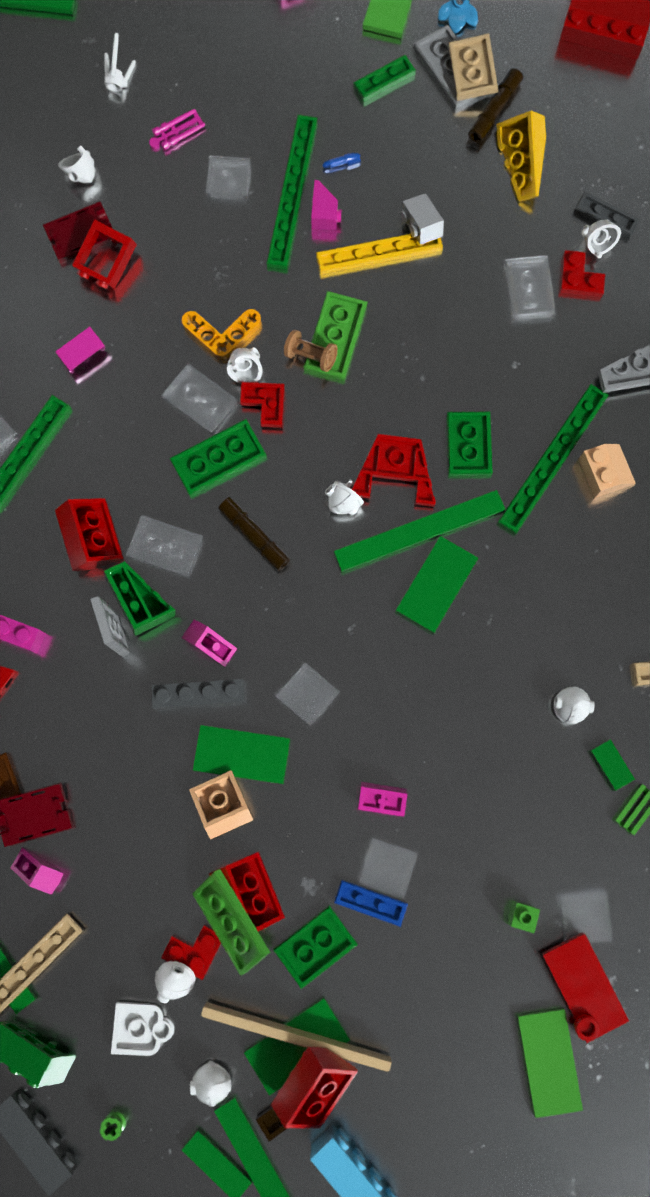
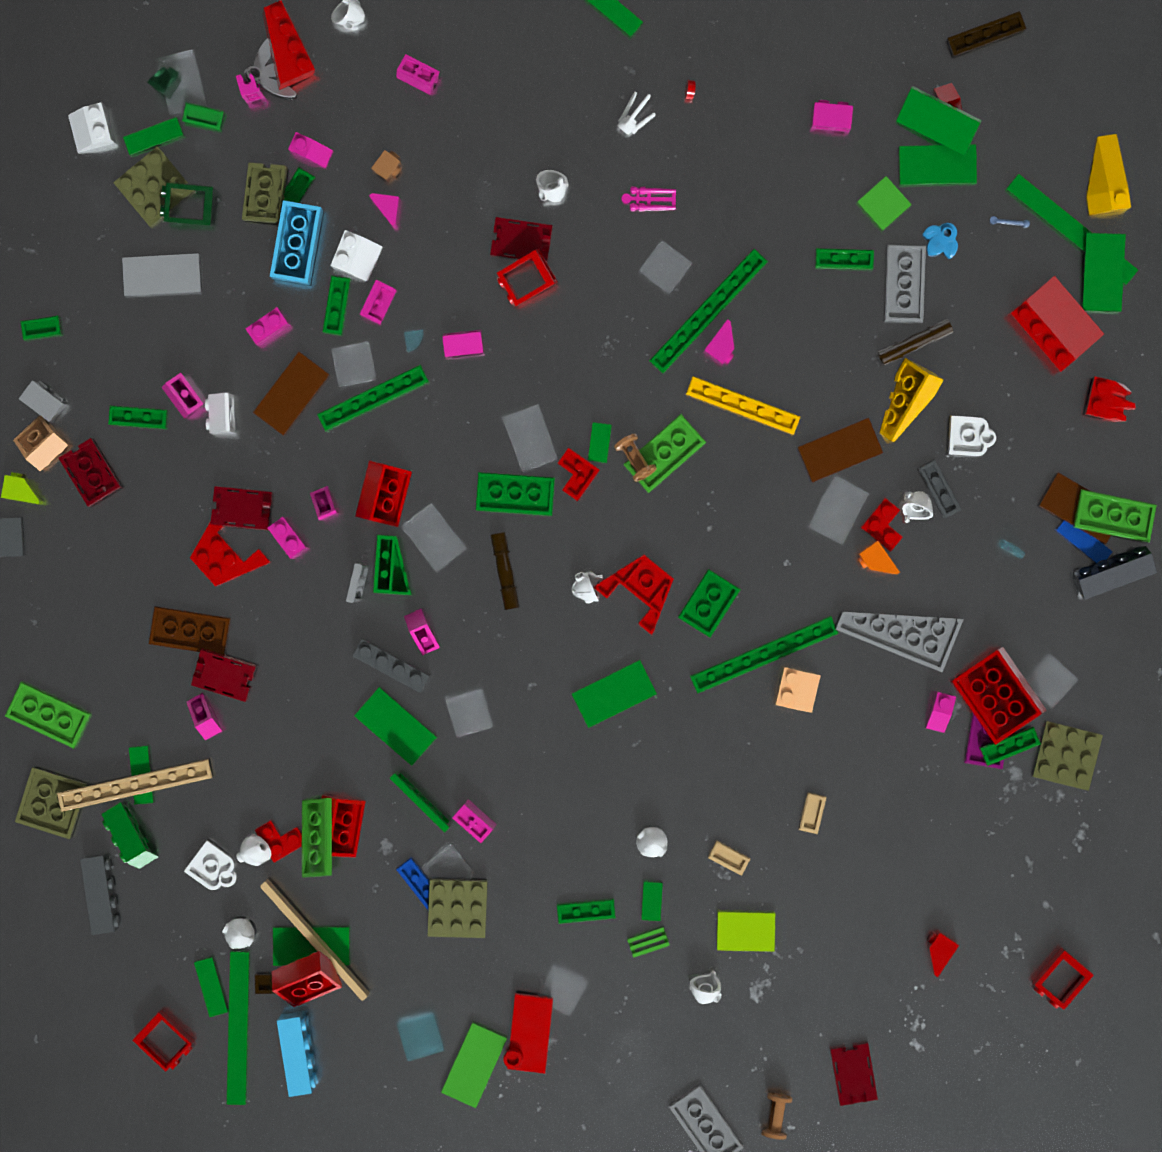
camera: 35 degrees right, 10 degrees up
bright green bush [100,1111,126,1141] -> none
light orange beam [182,309,261,360] -> none
light nougat slope [189,770,253,840] -> none
white helmet [226,347,262,384] -> none
green tile [273,905,358,989] -> none
blue piece [322,153,361,168] -> none
green tile [334,490,506,572] -> none
light grey brick [401,193,444,245] -> none
tan tile [449,34,498,101] -> none
bright green brick [507,900,540,933] -> none
none -> dark pink slope [310,486,339,521]
none -> green tile [389,771,451,833]
none -> clear light blue tile [397,1013,445,1061]
none -> clear light blue tile [404,329,424,352]
none -> olive plate [427,879,487,938]
none -> green tile [557,899,616,924]
none -> green tile [588,422,612,463]
none -> red tile [685,80,696,100]
none -> reddish brown tile [797,418,883,483]
none -> orange slope [857,541,900,574]
none -> white plate [947,416,996,456]

